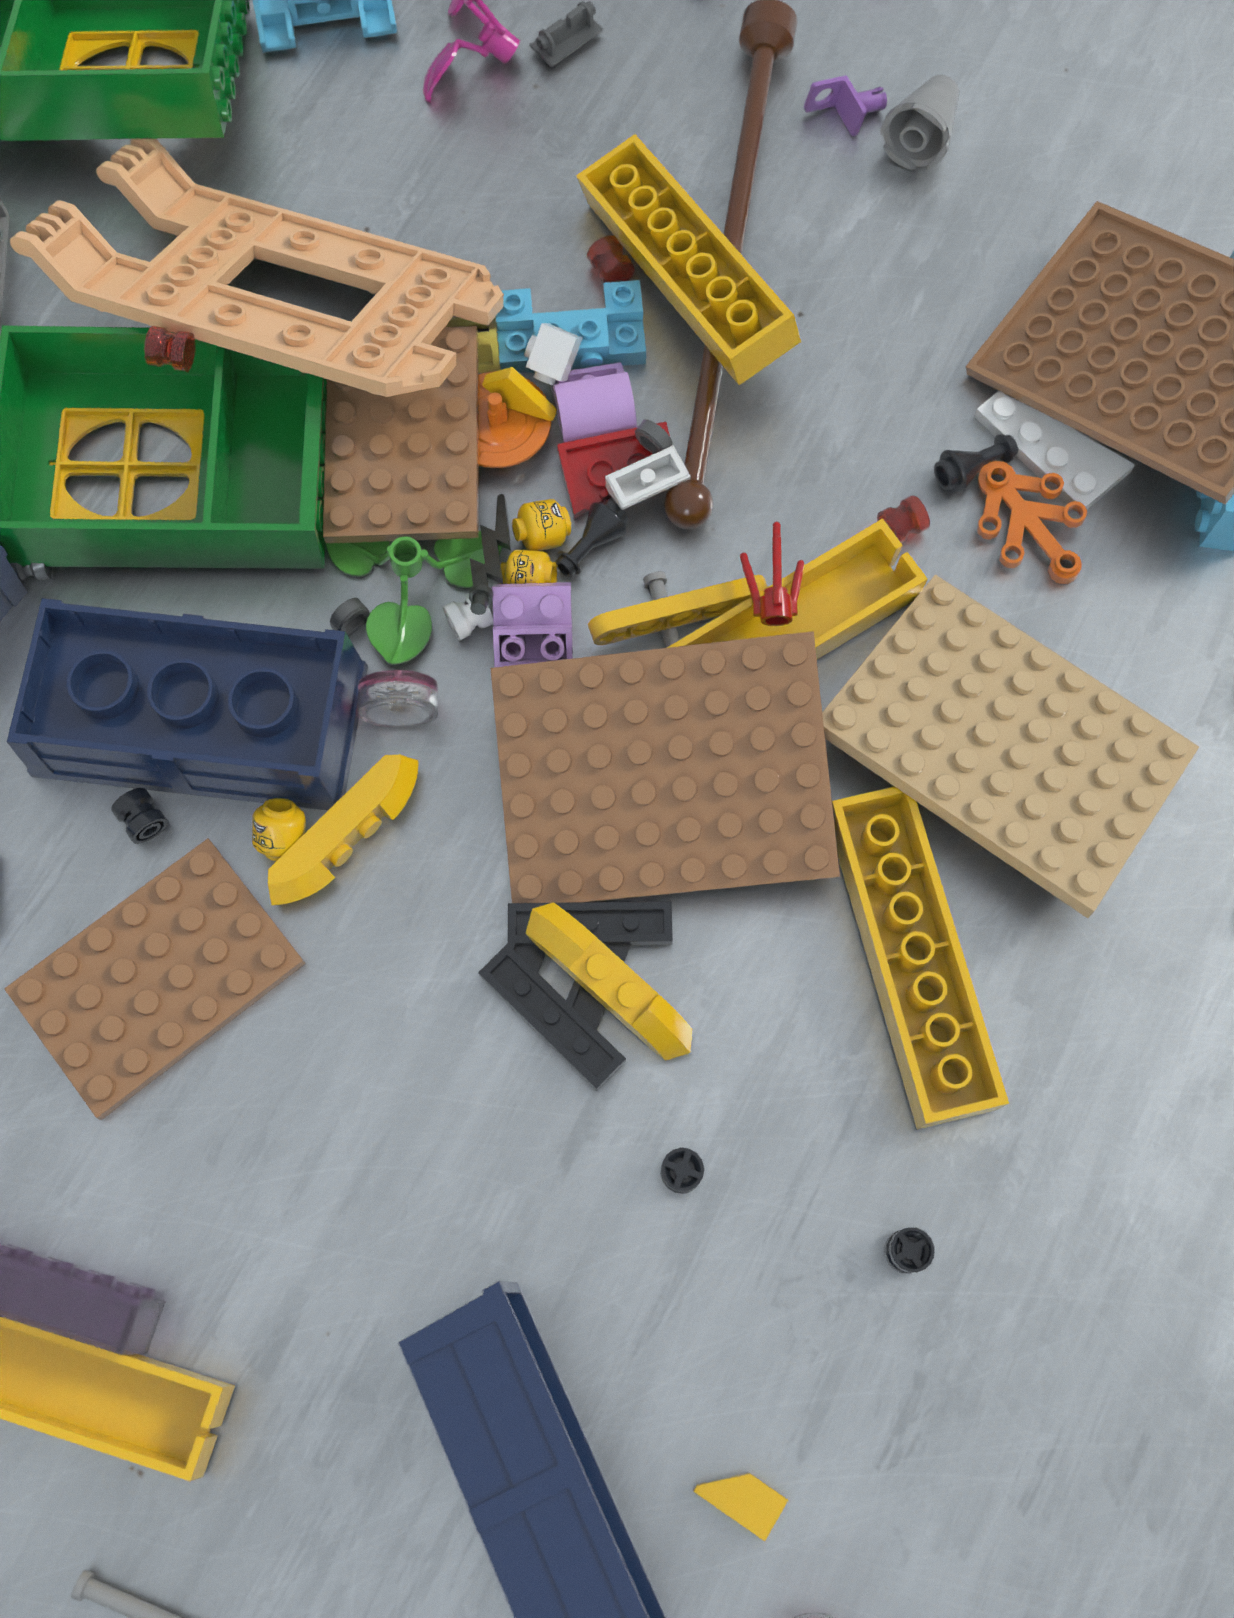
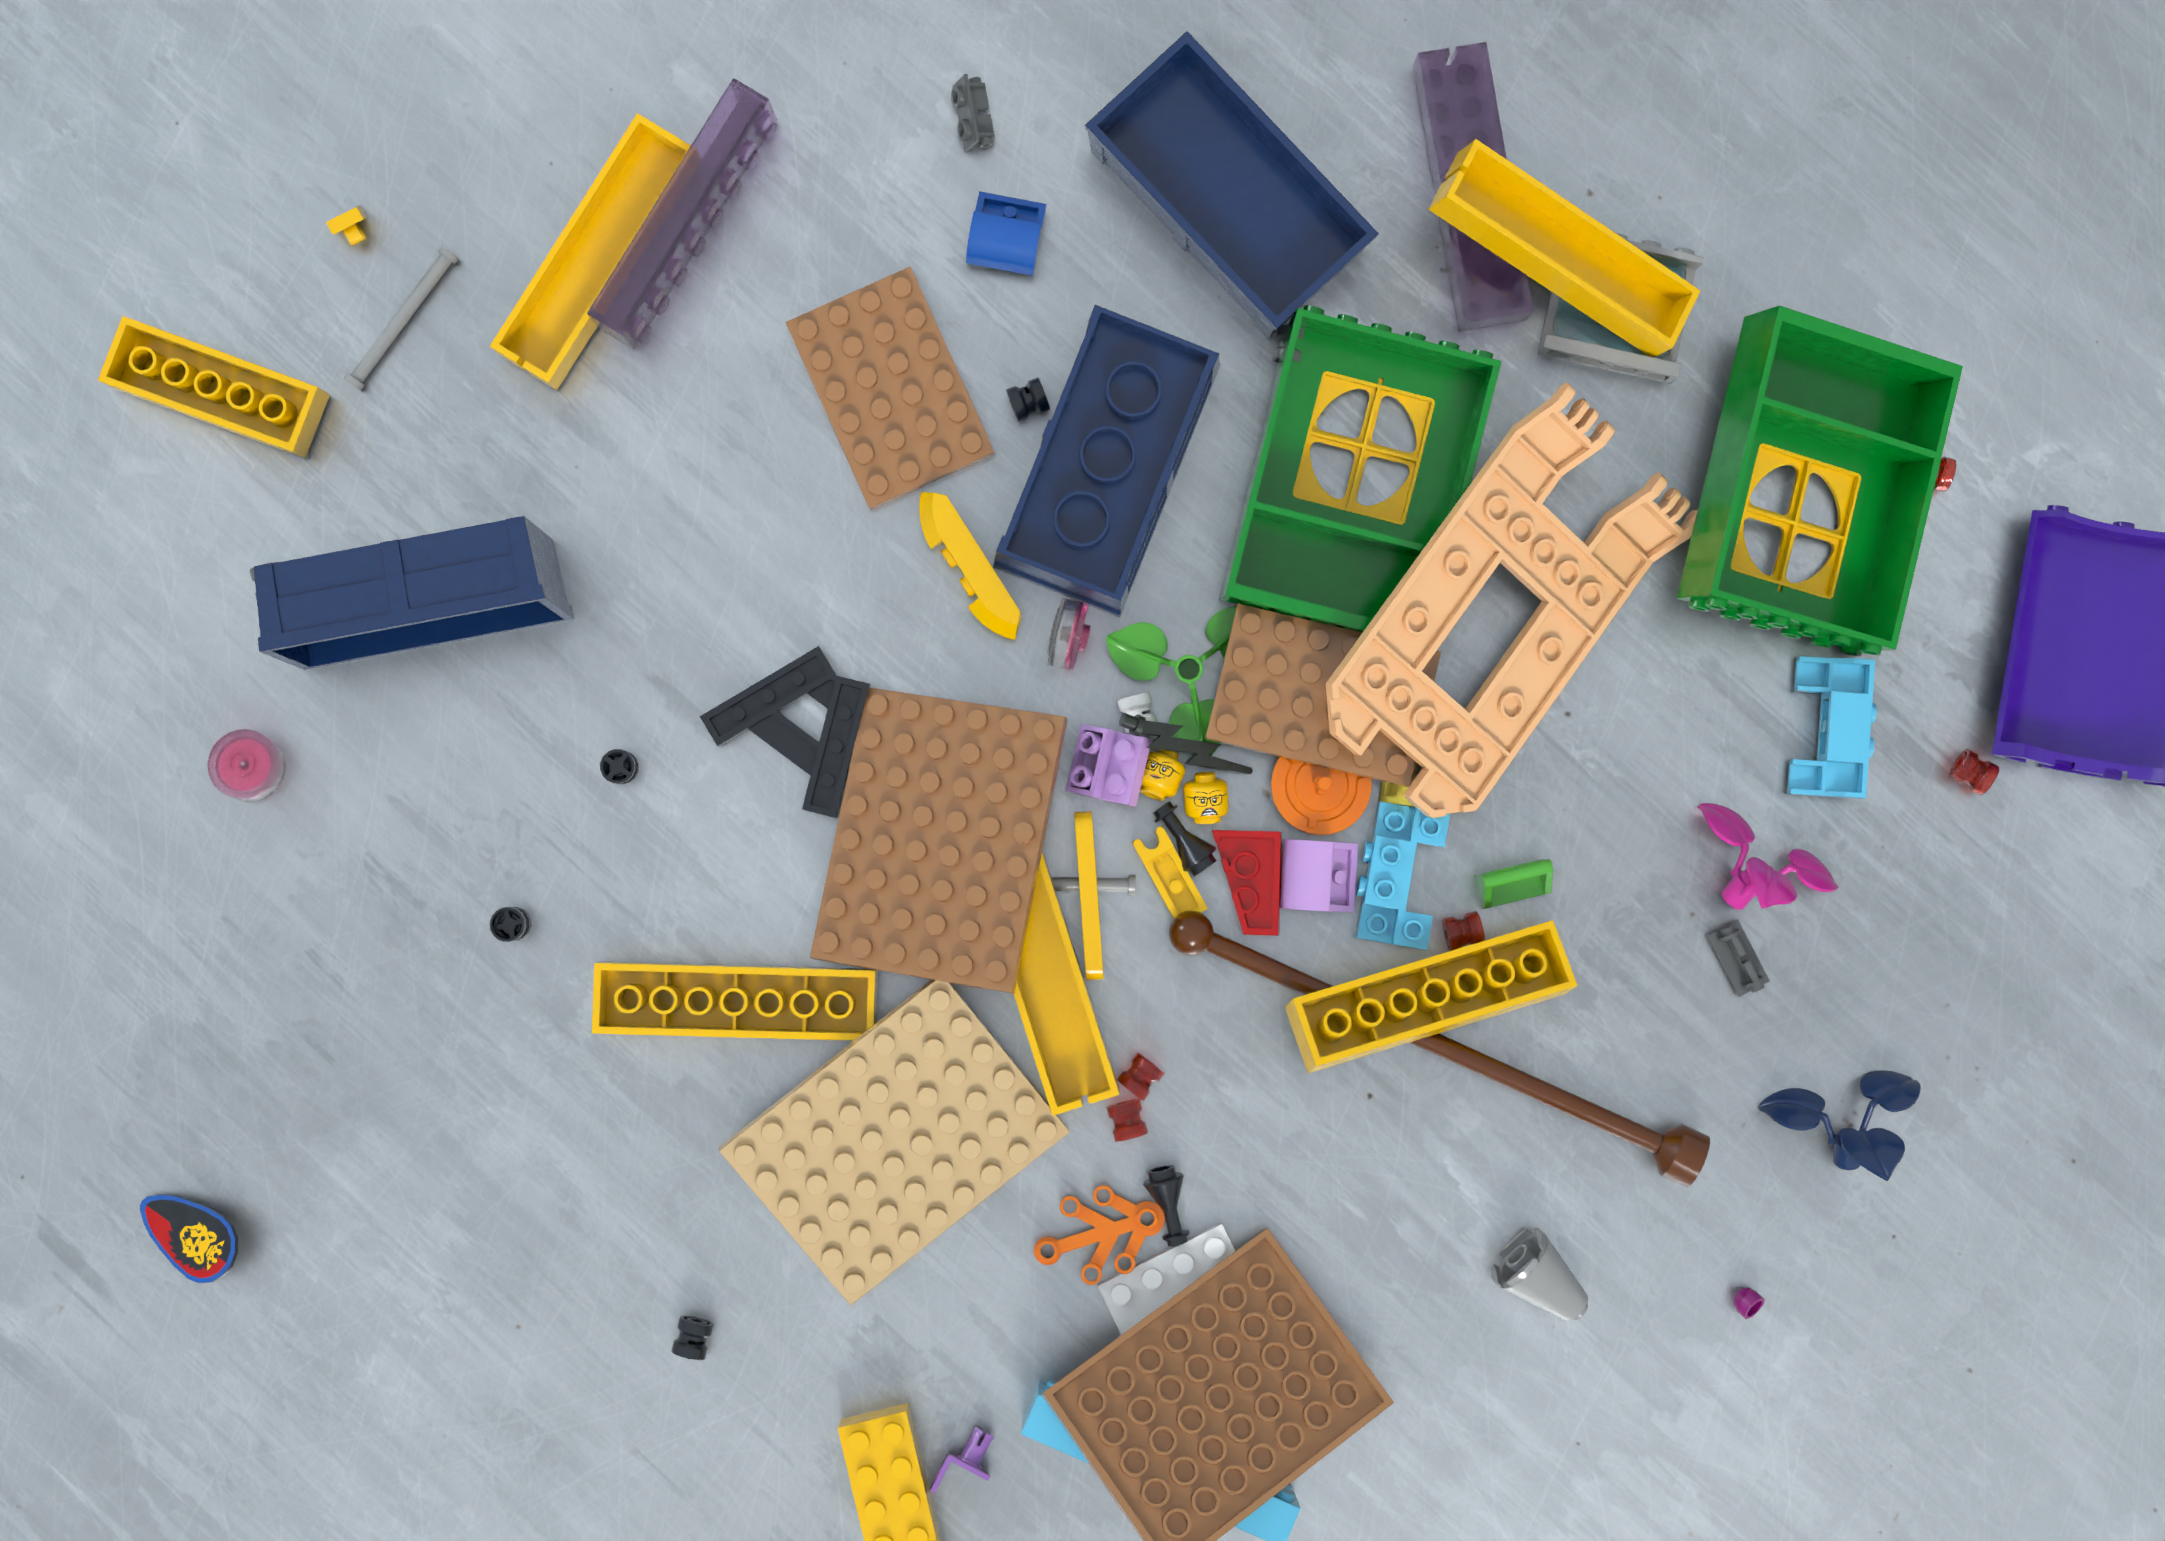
camera: 100 degrees right, 15 degrees up
clear red wheel [144,326,196,372] -> none
yellow head [252,798,306,861] -> none
dark grey tile [330,598,370,636] -> none
yellow tile [482,367,557,421] -> none
white brick [524,323,583,385] -> none
yellow brick [526,902,693,1061] -> none
white slope [605,445,691,510] -> none
dark grey tile [635,419,673,454] -> none
yellow tile [693,1472,788,1541] -> none
red plant [740,521,805,626] -> none
medium lavender bracket [803,75,887,136] -> none
none -> clear red wheel [1117,1052,1165,1101]
none -> yellow plate [1131,826,1208,919]
none -> bright green tile [1474,859,1553,909]

